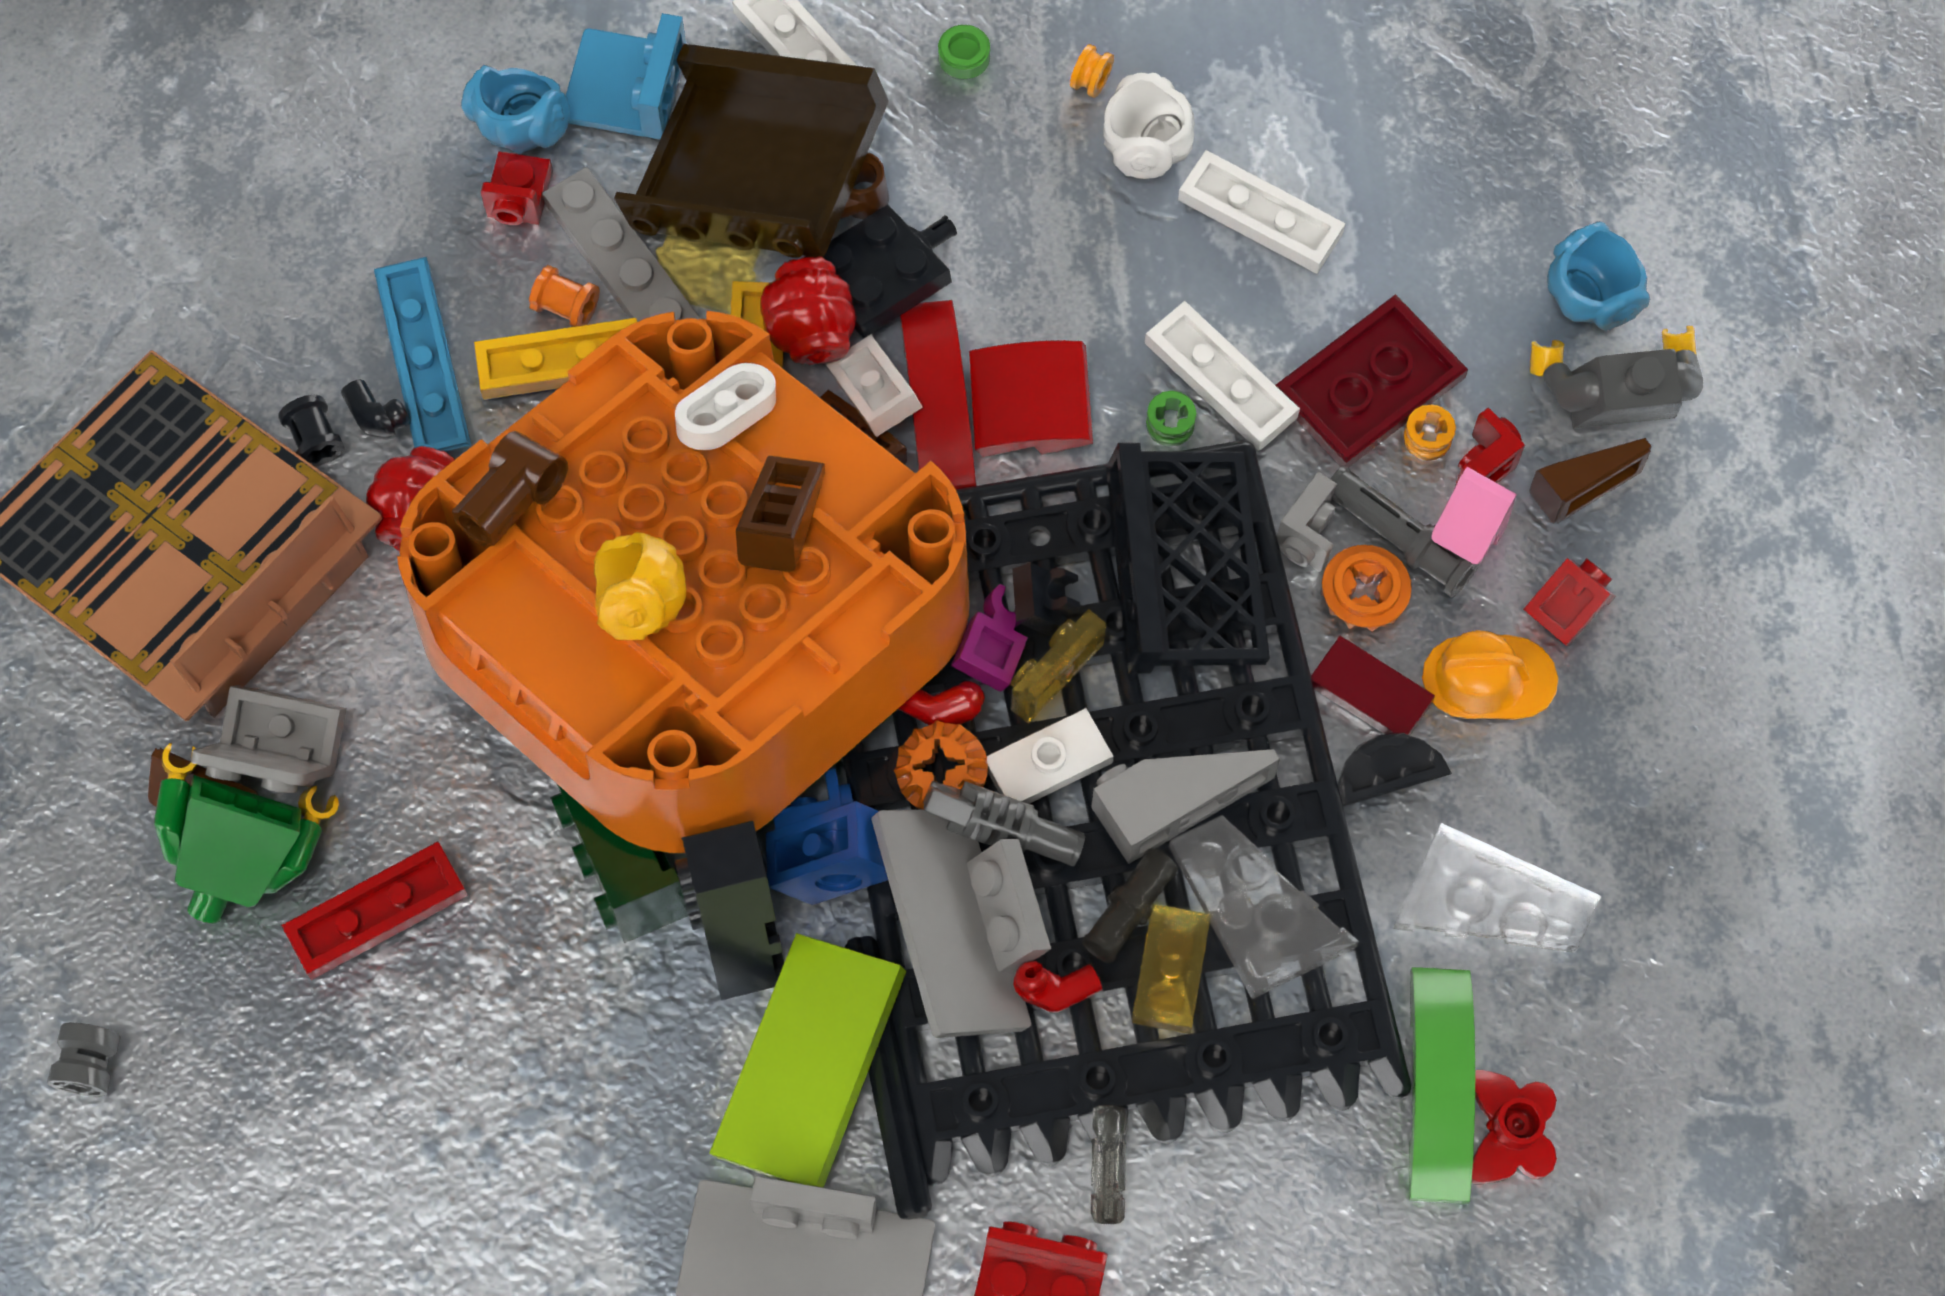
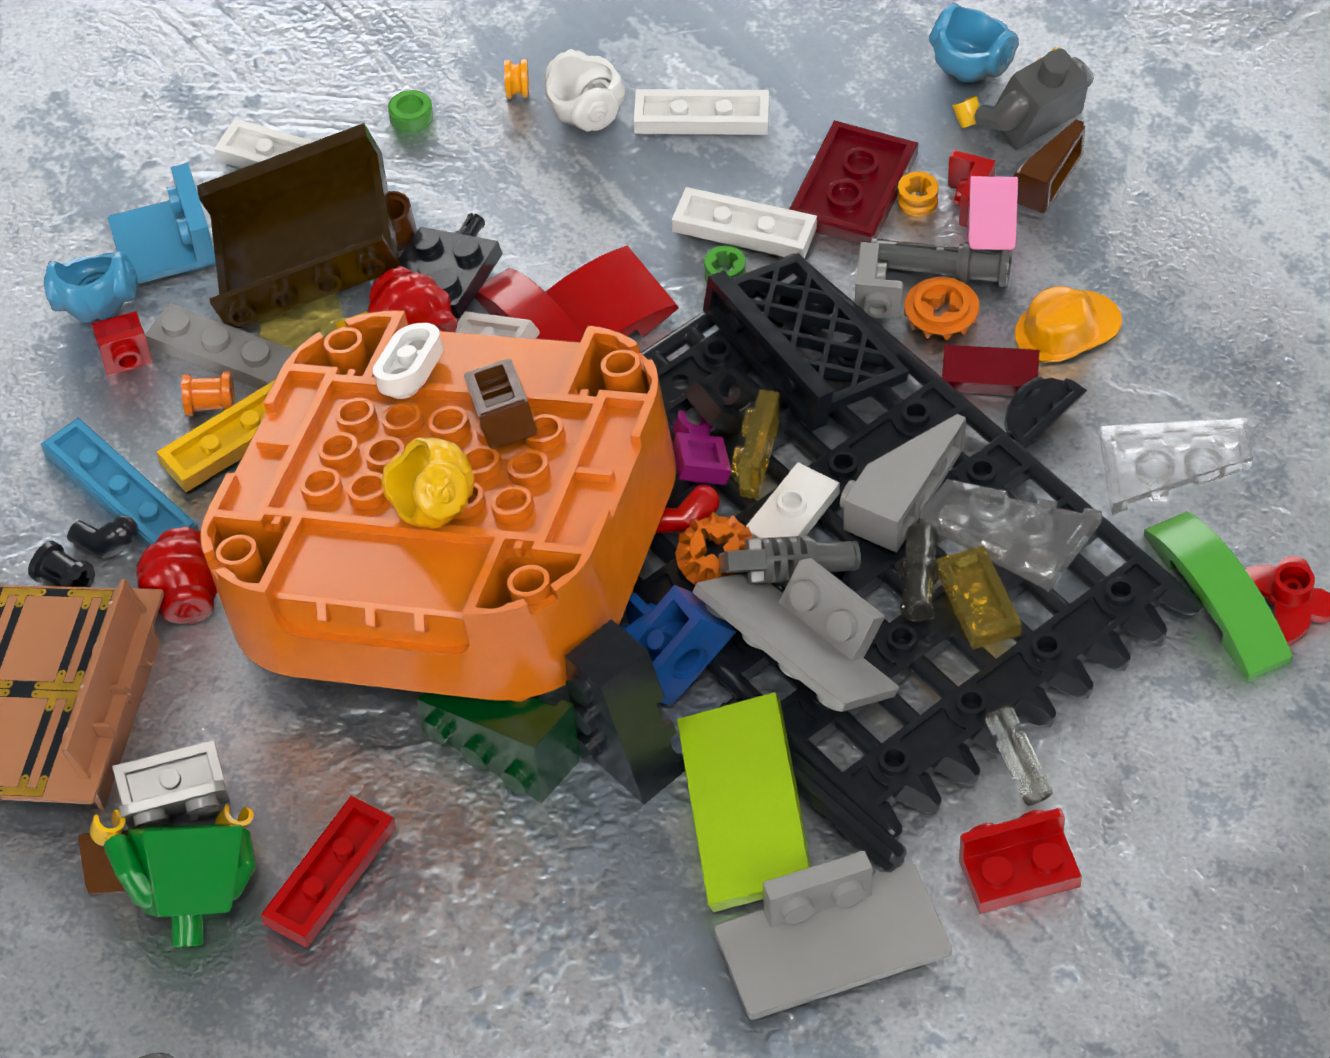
camera: 25 degrees left, 15 degrees down
reddish brown piece [452,431,568,547] -> none
red arm [1013,961,1103,1013] -> none
red bracket [1523,558,1616,646] -> none

